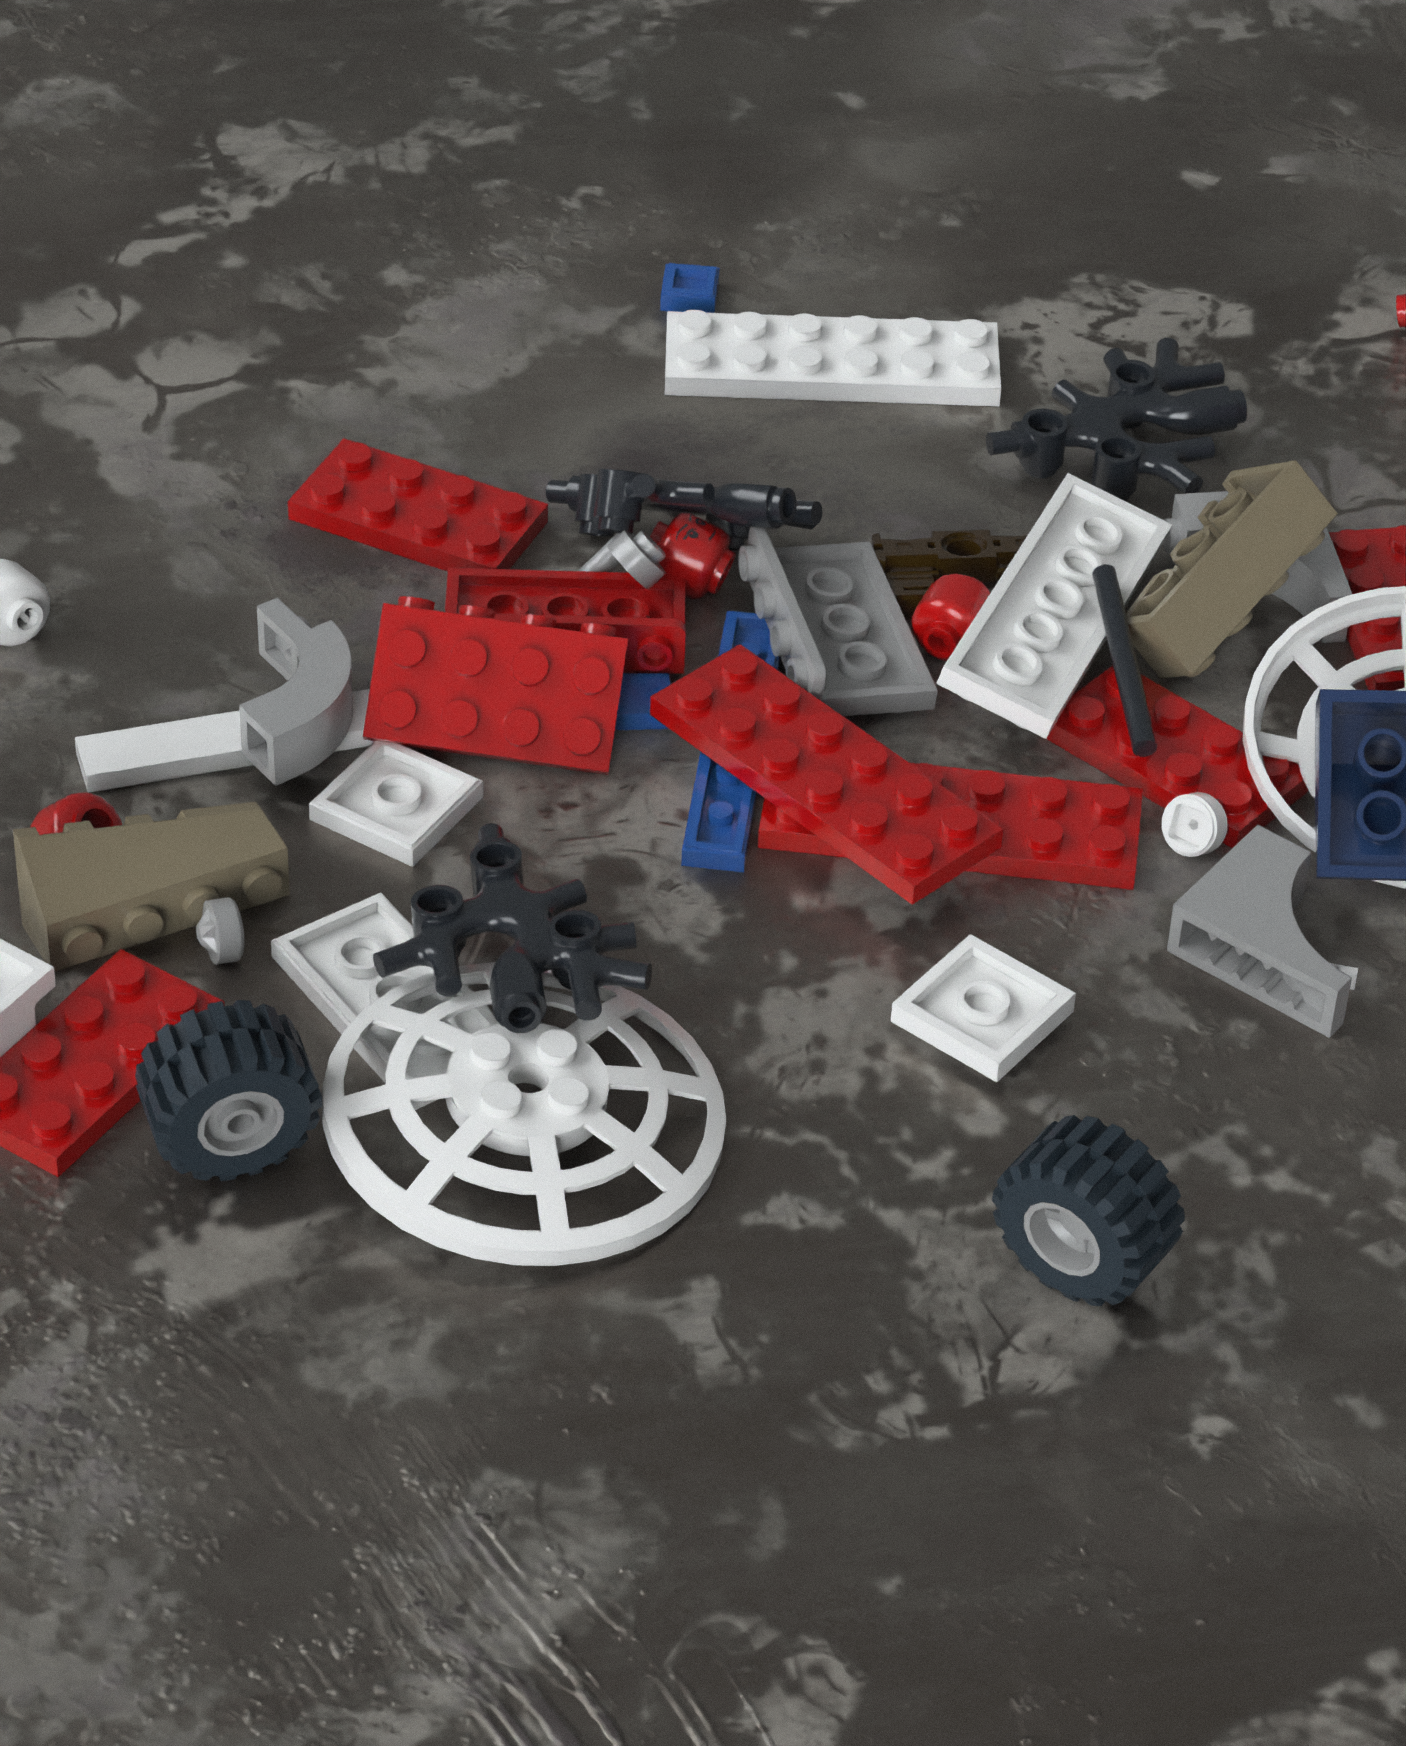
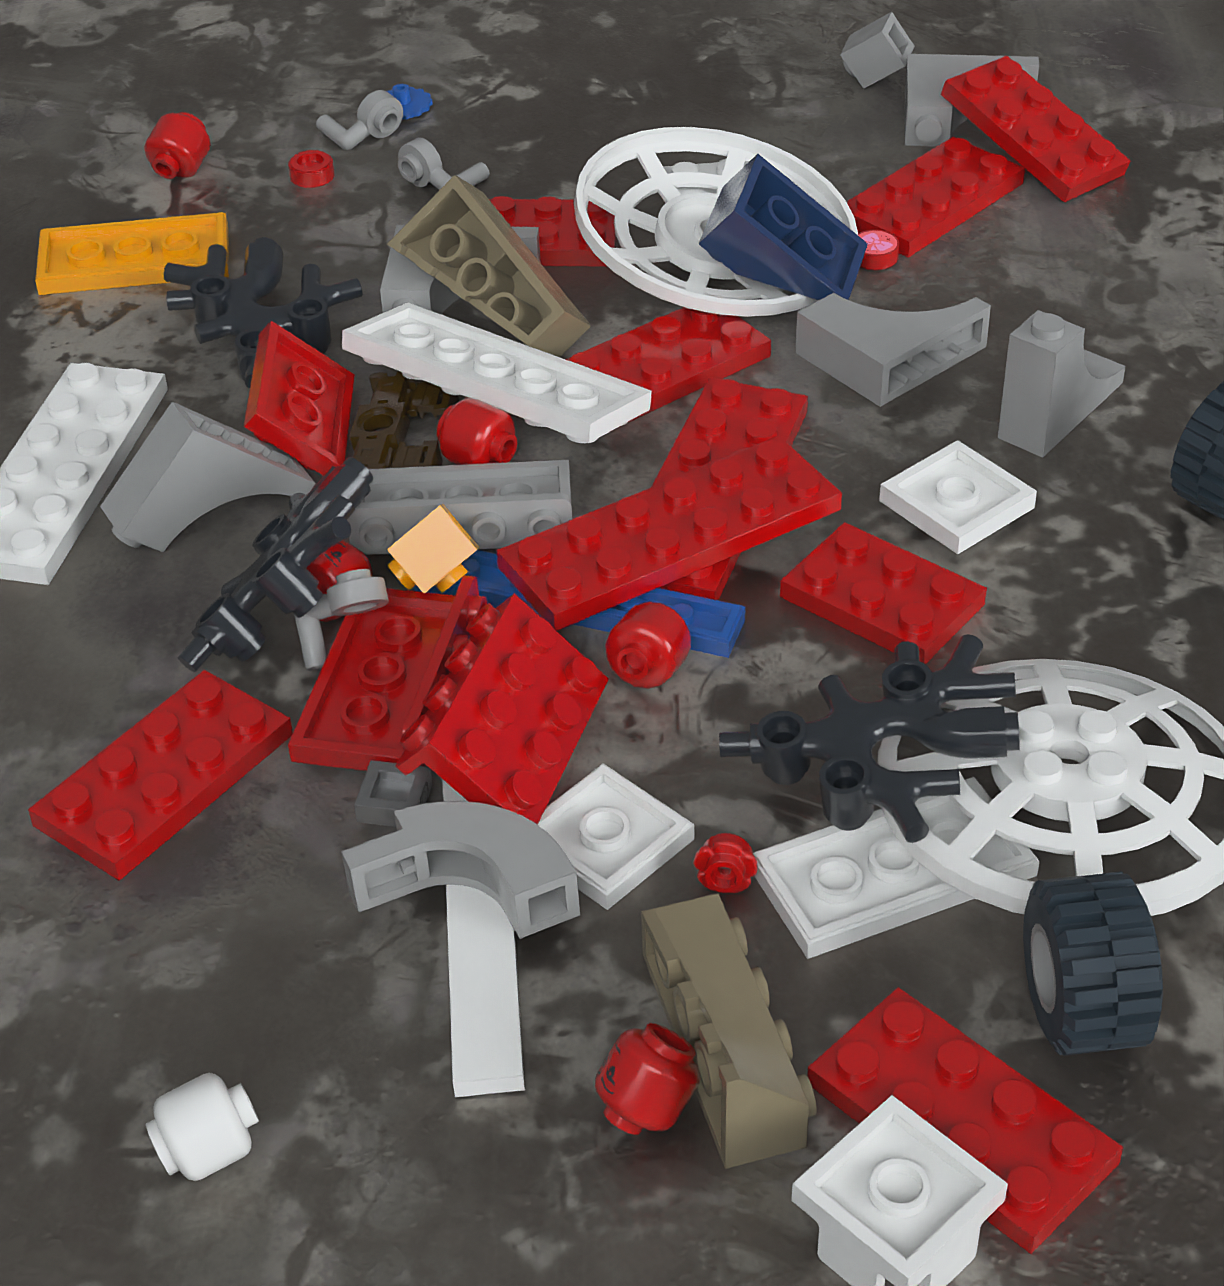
camera: 75 degrees left, 0 degrees up
light grey tile [196,897,244,965] -> none
black bar [1092,564,1157,757] -> none
white tile [1162,792,1228,857] -> none
none -> light orange tile [35,212,229,295]
none -> light grey arch [100,402,315,552]
none -> red plate [244,321,355,476]
none -> light orange brick [387,504,479,594]
none -> red head [605,602,691,689]
none -> red plate [694,833,758,893]
none -> red plate [780,522,987,664]
none -> light grey arch [998,310,1126,458]

